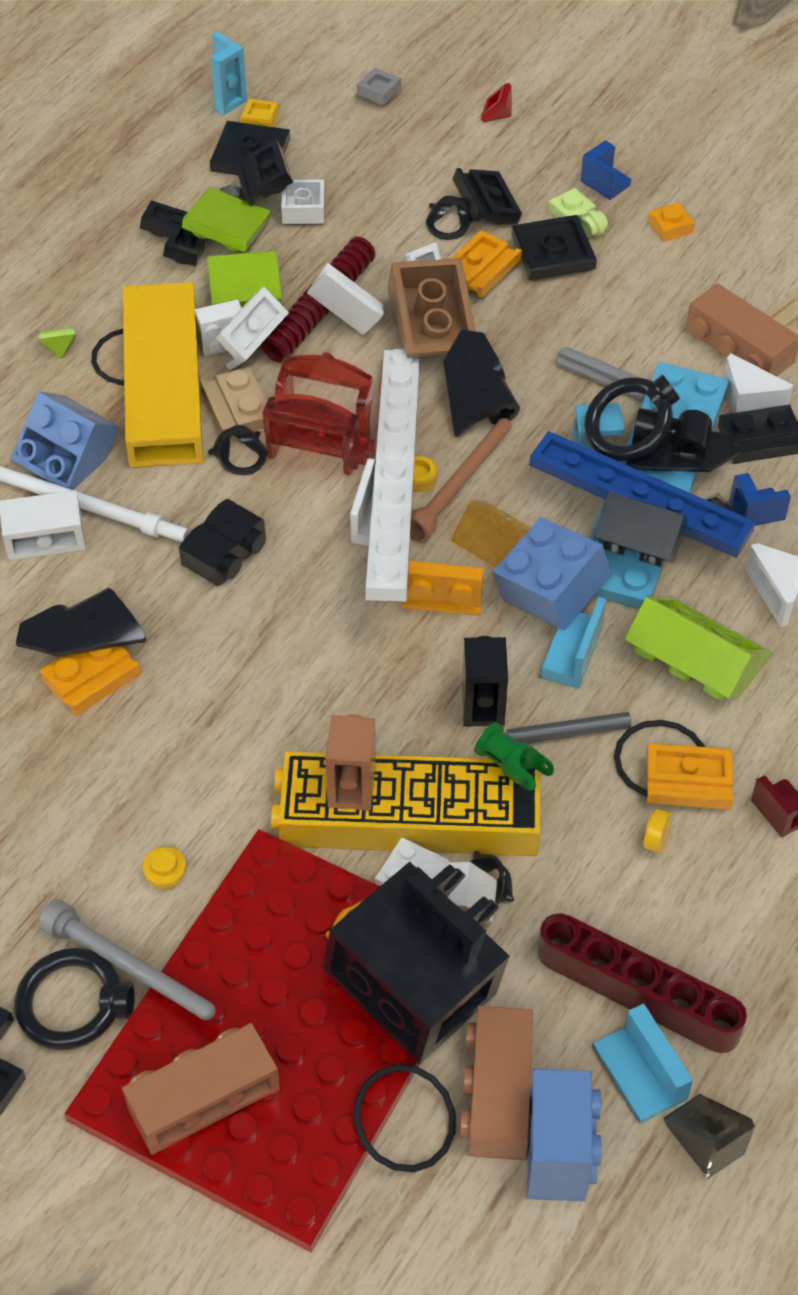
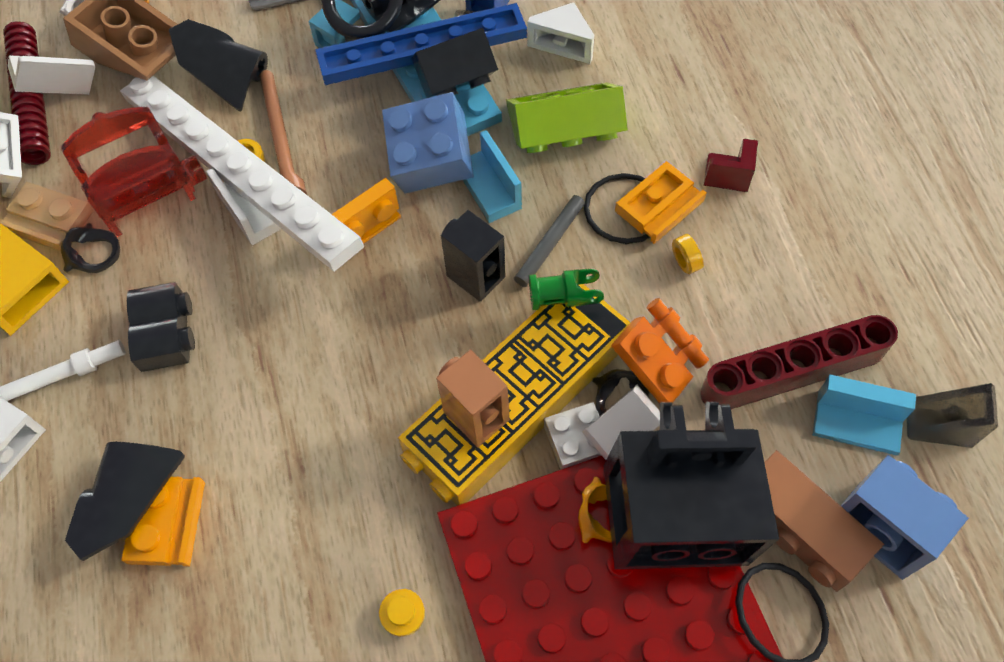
camera: 45 degrees left, 10 degrees up
clear yellow panel [451,500,531,567] -> none
none -> orange plate [611,298,709,404]

